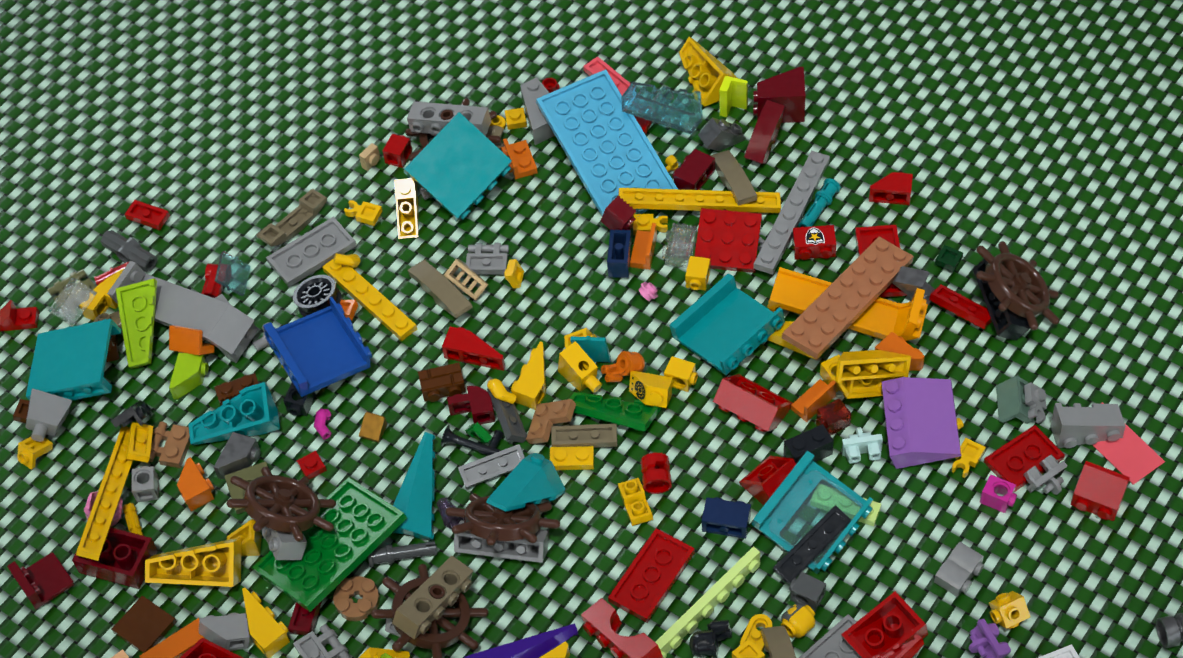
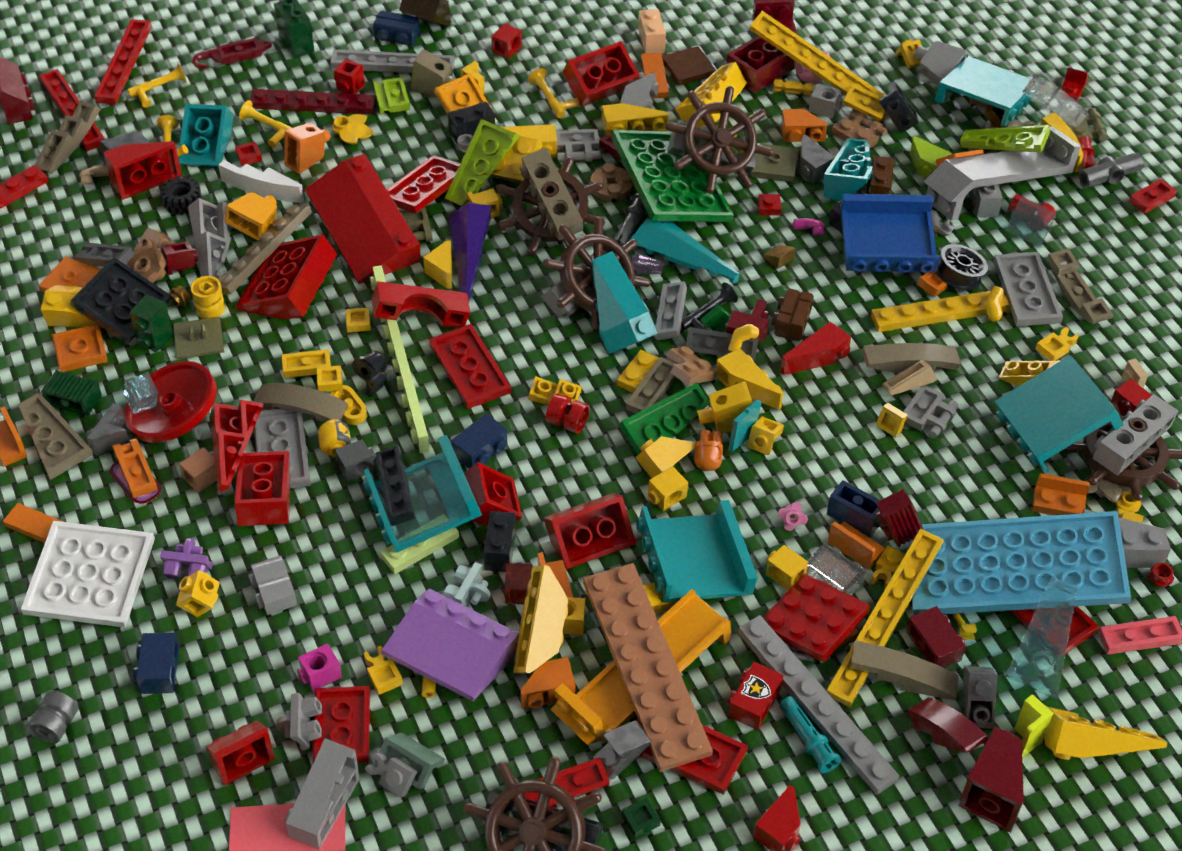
camera: 115 degrees right, 5 degrees down
none -> dark blue brick [133,633,180,694]

